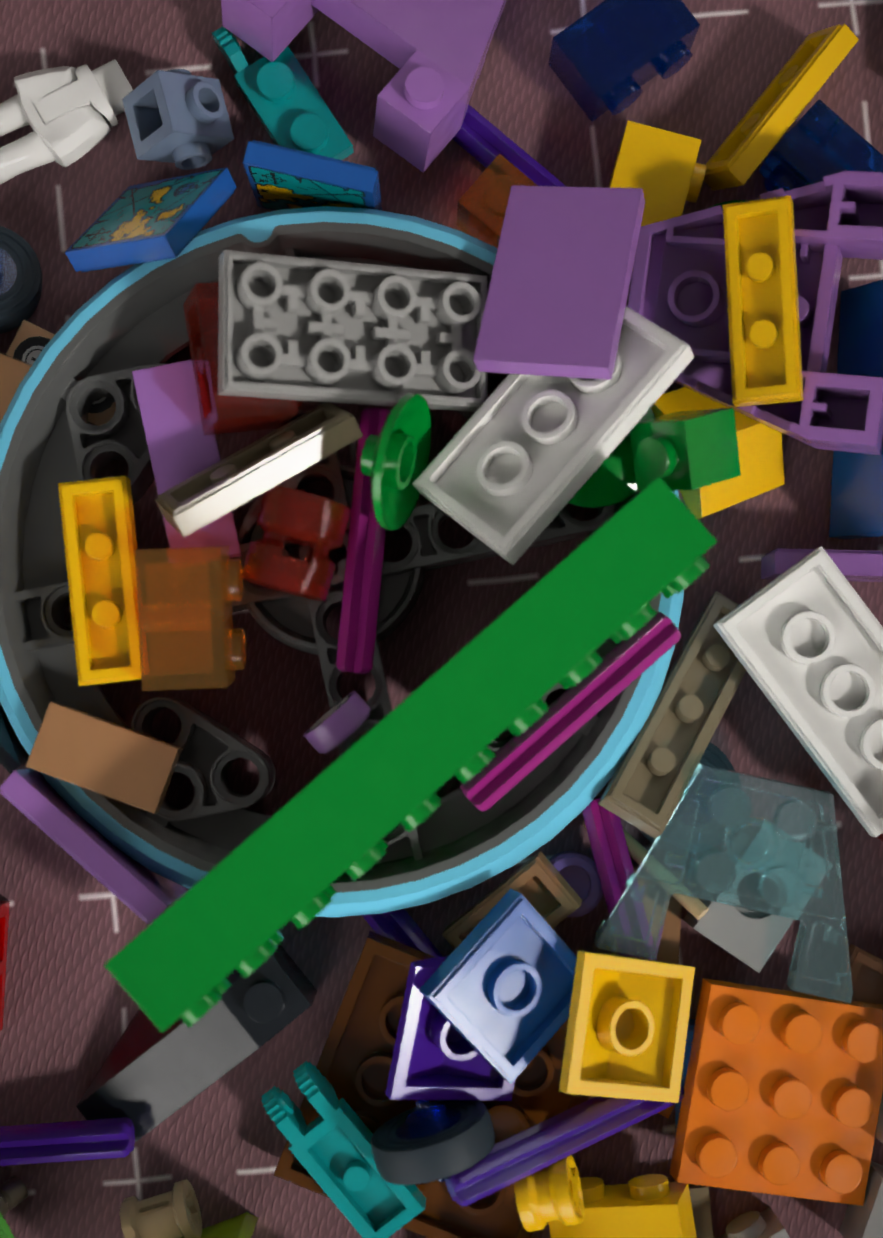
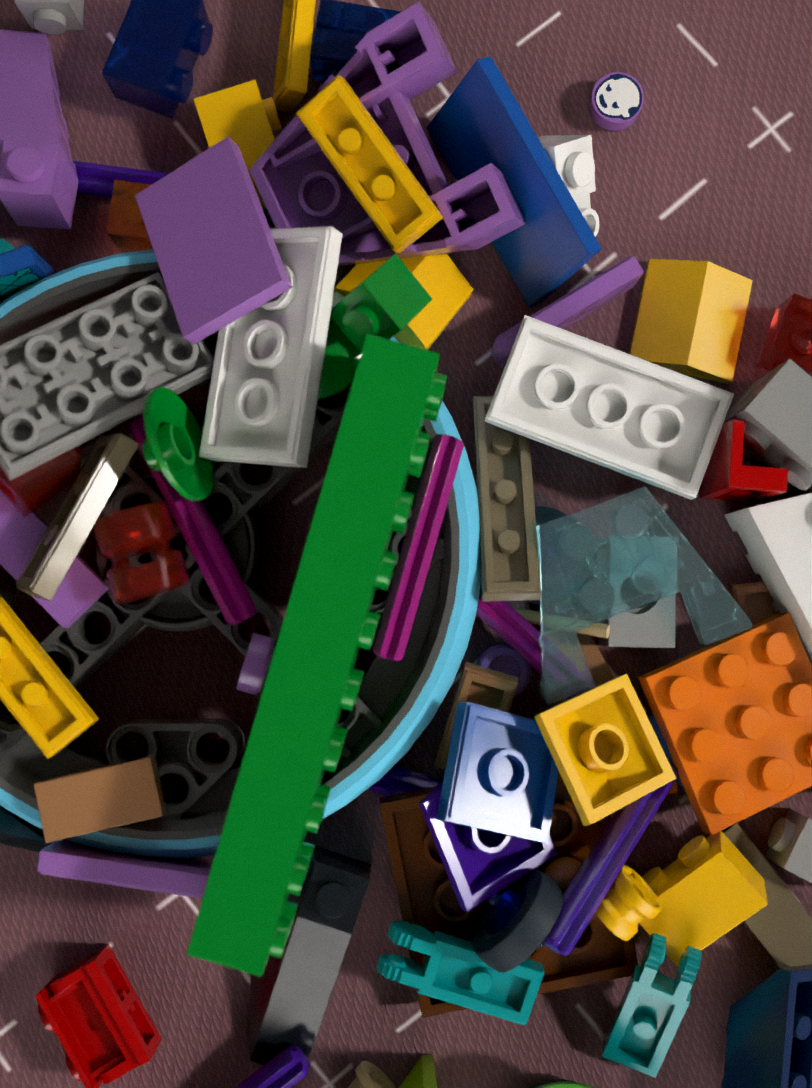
camera: 30 degrees left, 0 degrees up
clear orange brick [135,545,246,691] -> none

